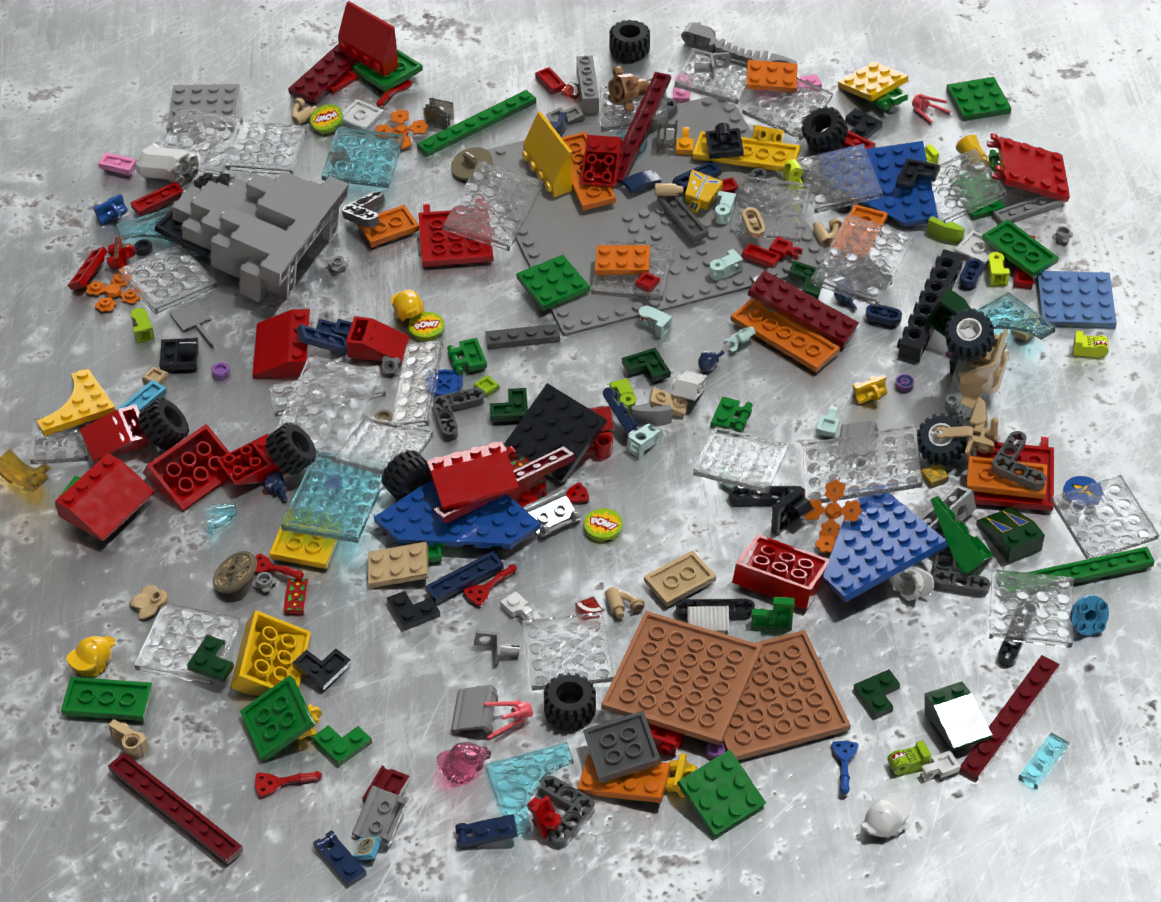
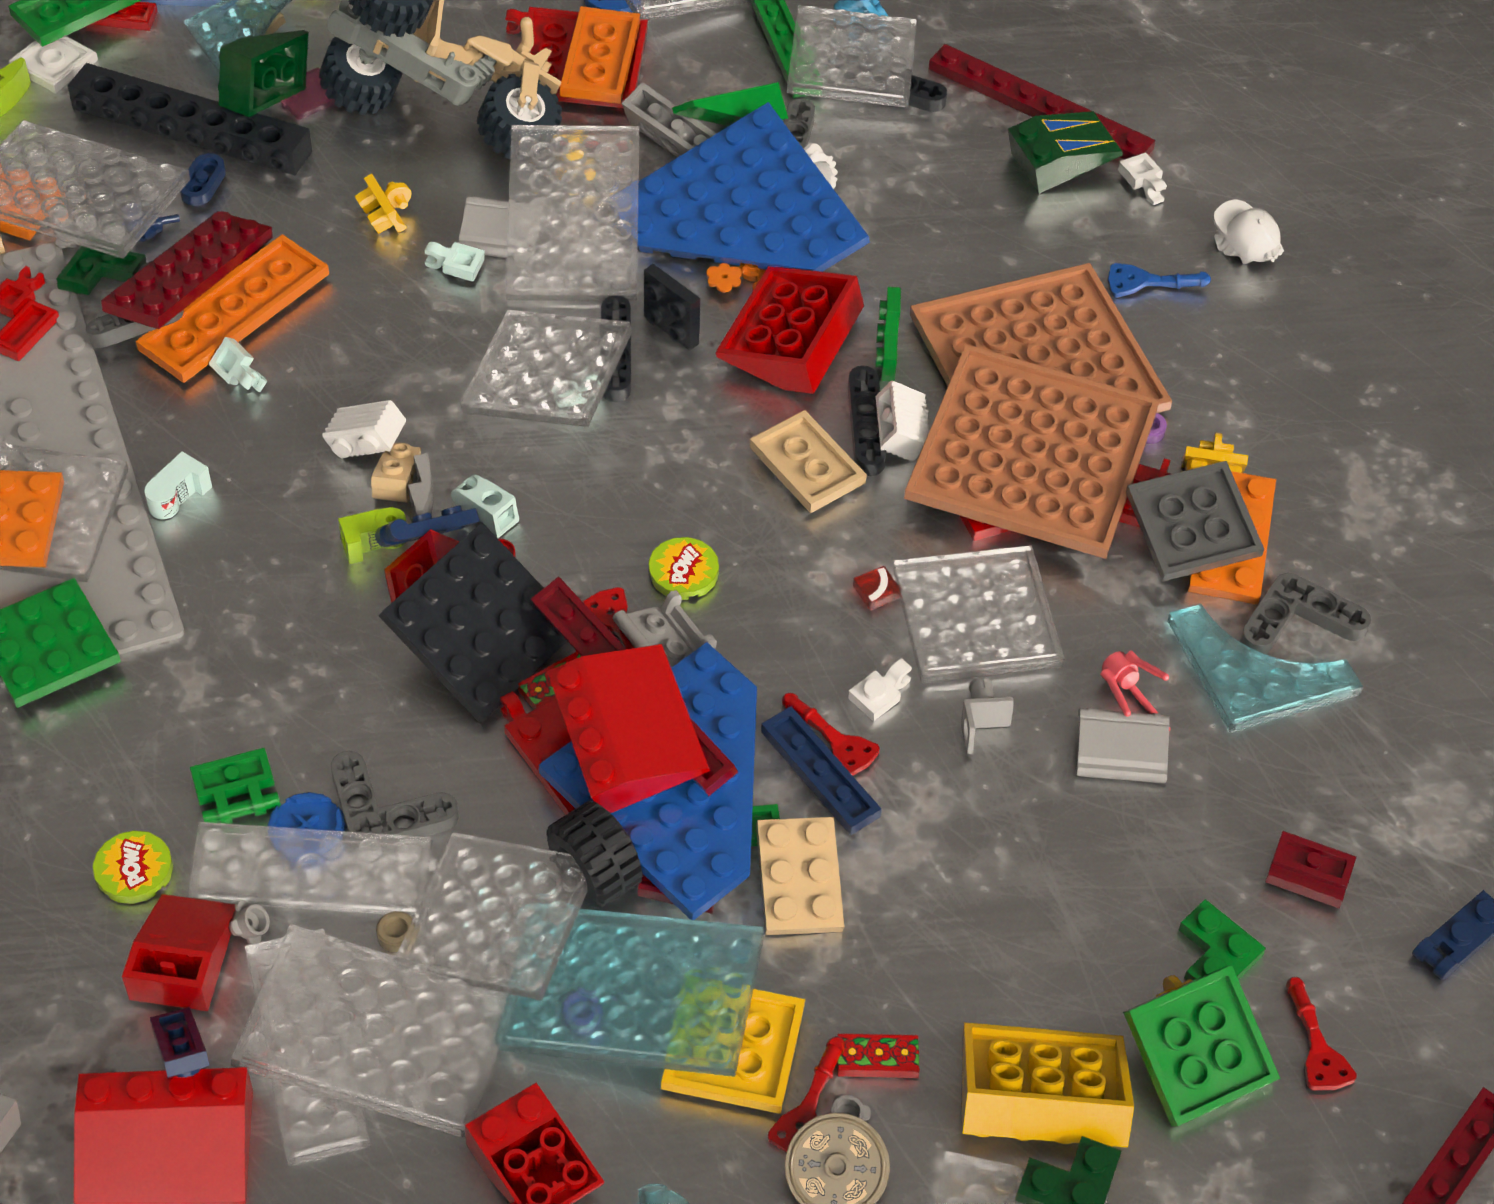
camera: 95 degrees left, 5 degrees up
dark blue piece [264,471,288,502] -> none
black tyre [266,422,317,475] -> none
black plate [292,648,351,690] -> none
dark blue slope [316,319,352,339] -> none
light grey piece [352,785,409,848] -> none
tile [353,837,381,861] -> none
black plate [387,591,440,631] -> none
yellow hair [390,290,424,322] -> none
clear pink hair [437,742,491,784] -> none
dark blue plate [455,814,518,849] -> none
lime tile [473,375,500,398] -> none
dark grey plate [485,324,560,349] -> none
dark green plate [490,388,528,422] -> none
red hips [527,796,562,839] -> none
black tyre [543,673,596,730] -> none
tan plant [605,587,645,619] -> none
dark green plate [622,347,671,382] -> none
red tile [635,271,660,293] -> none
green plate [677,749,766,837] -> none
dark blue piece [698,350,724,372] -> none
light aqua leg [710,249,743,281] -> none
green plate [710,396,753,433] -> none
orange plant [805,479,862,539] -> none
dark green plate [853,669,900,719] -> none
lime leg [887,740,931,775] -> none
tile [895,374,915,392] -> none
dark blue plate [960,258,984,288] -> none
dark green slope [976,507,1045,563] -> none
neon yellow leg [987,252,1010,286] -> none
dark grey beam [992,431,1046,491] -> none
clear light blue plate [1018,732,1070,790] -> none

